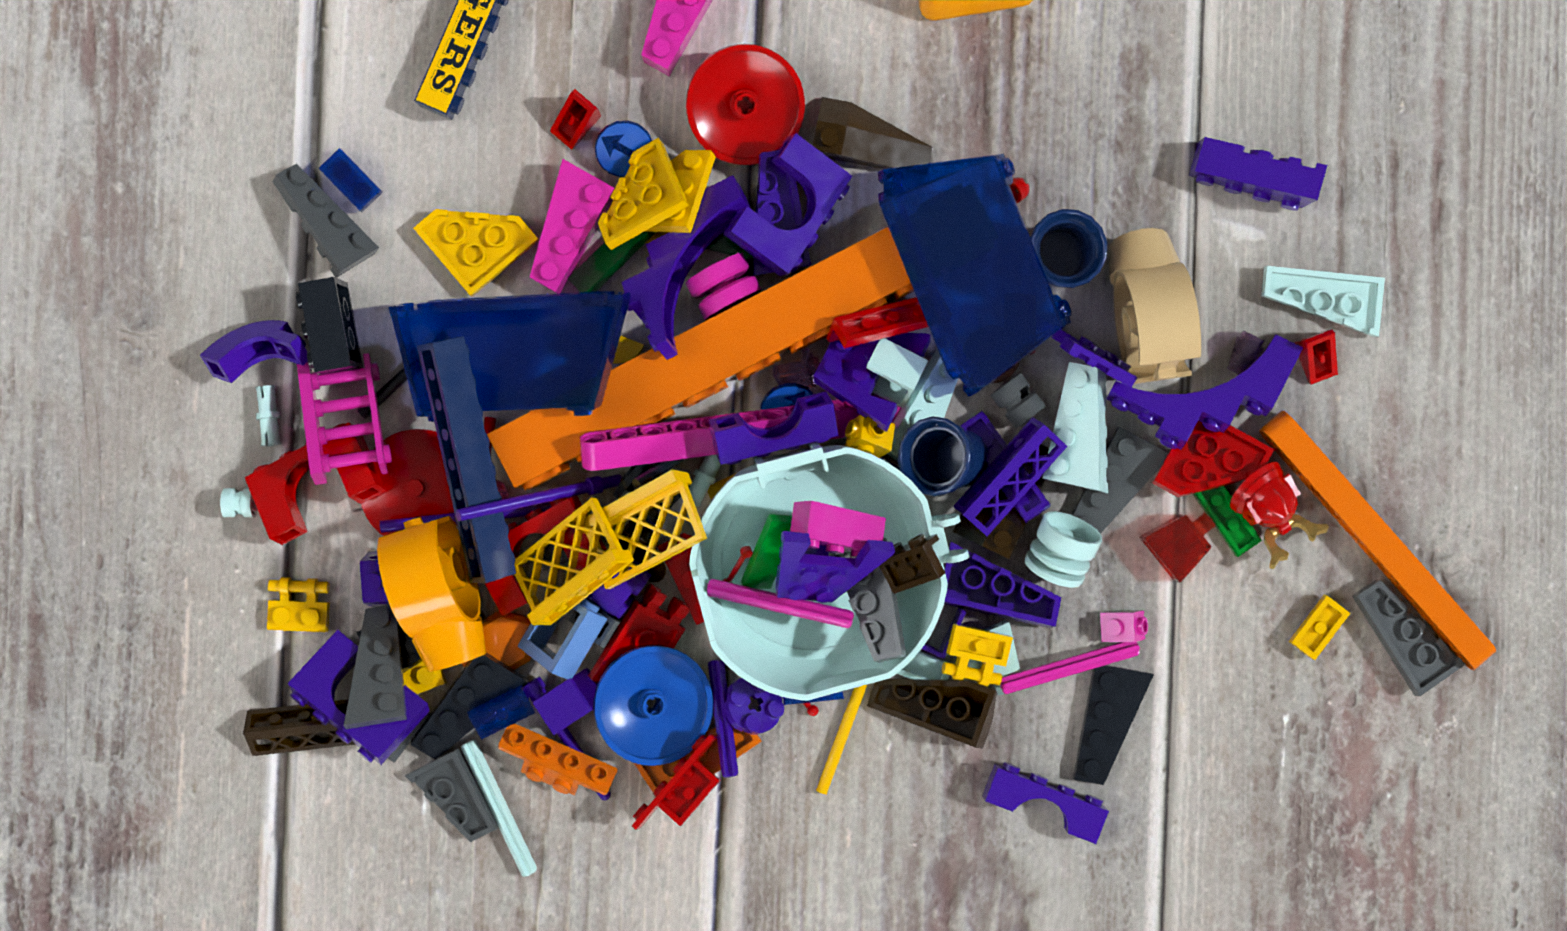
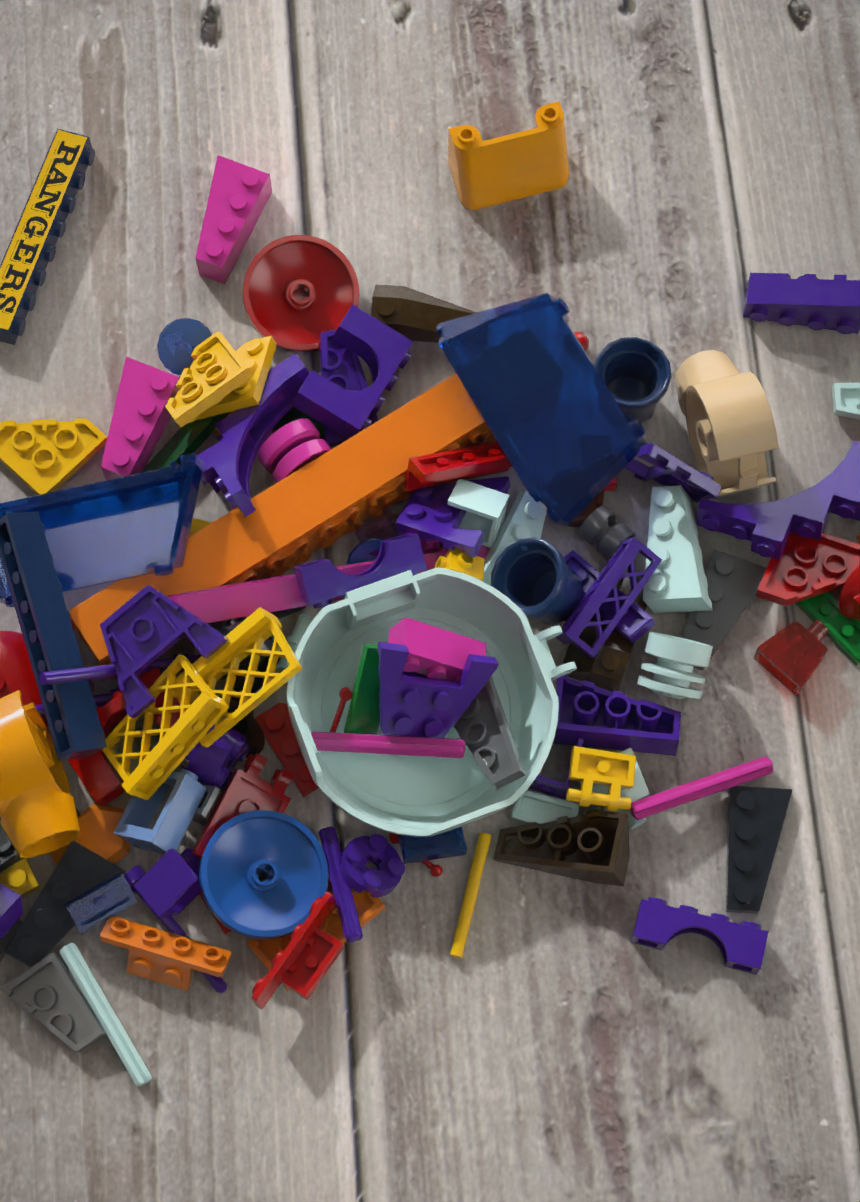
camera: 10 degrees left, 20 degrees down
red slope [550,89,601,150] -> none
dark brown bracket [879,534,945,594] -> none
bracket [1100,610,1148,642] -> none
clear purple cone [1226,330,1264,375] -> none
none -> dark purple wing [100,585,229,718]

